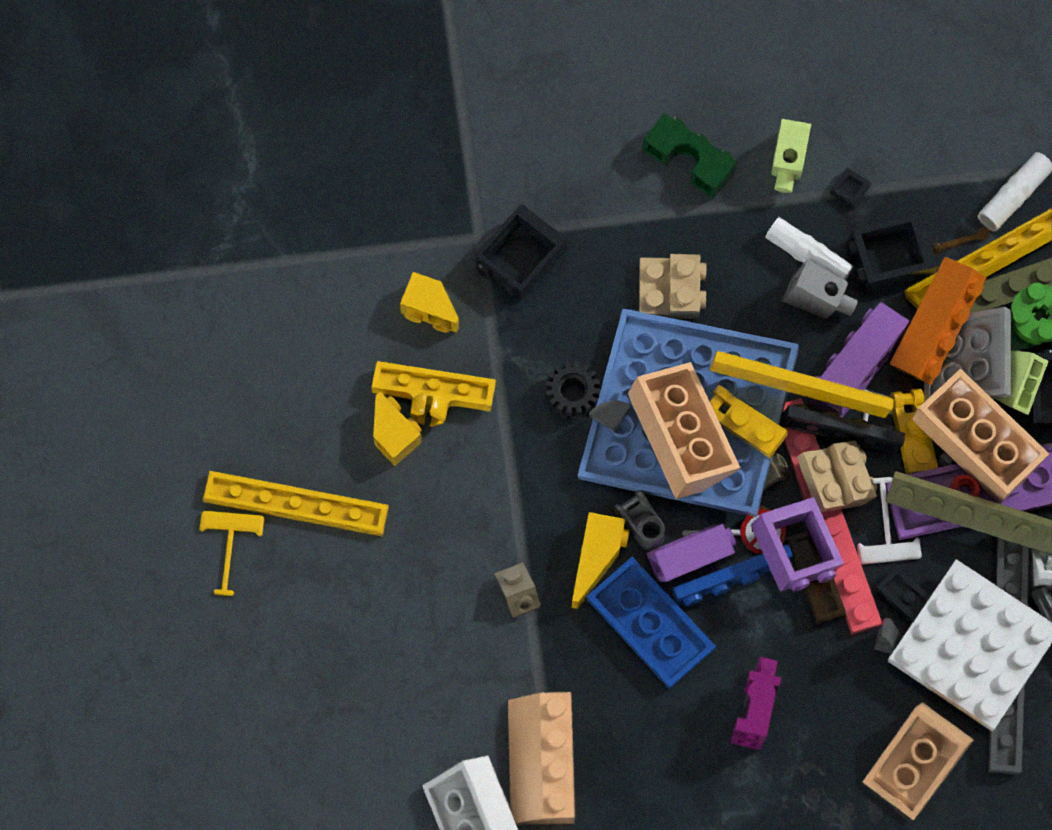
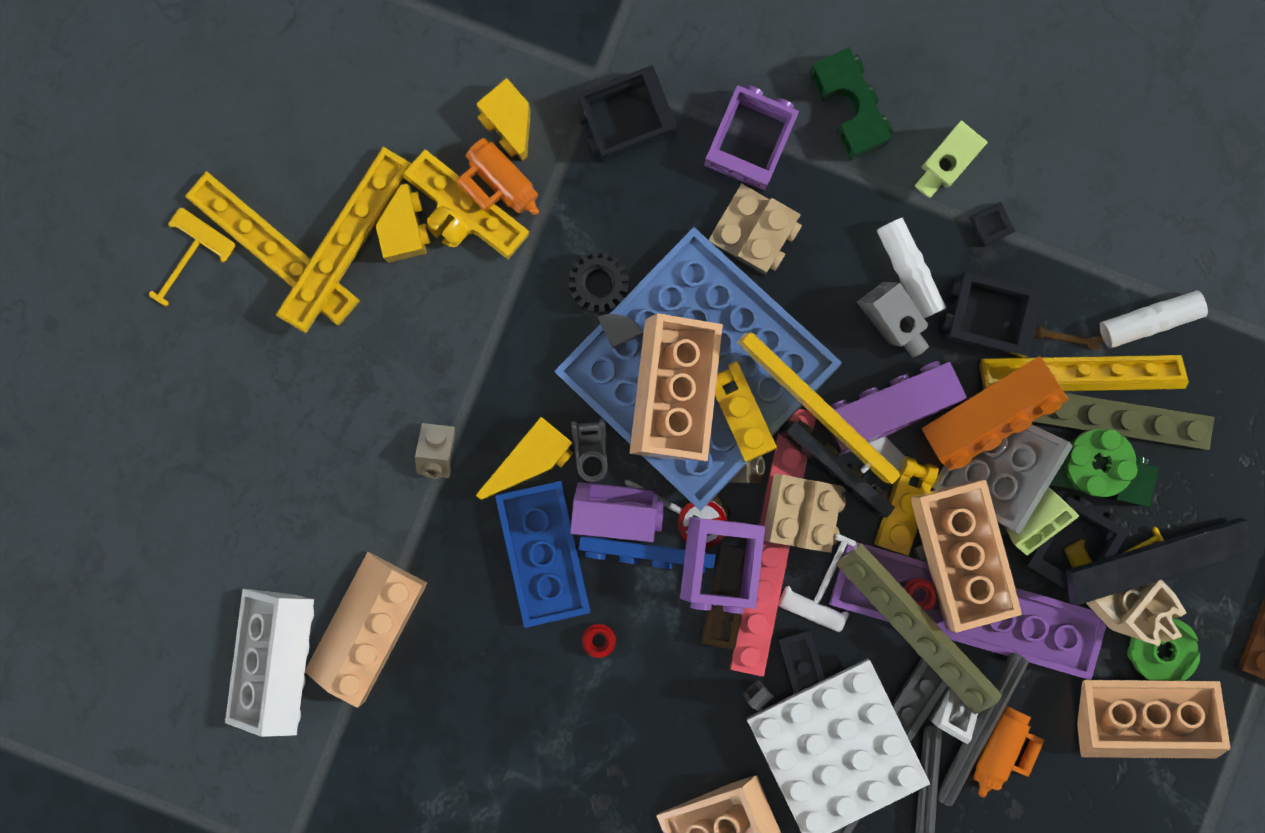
camera: 25 degrees right, 15 degrees up
magenta hips [731,657,781,750] -> none
none -> yellow tile [275,147,412,334]
none -> orange piece [456,138,539,215]
none -> red plate [582,624,616,658]
none -> medium lavender window [704,85,799,191]

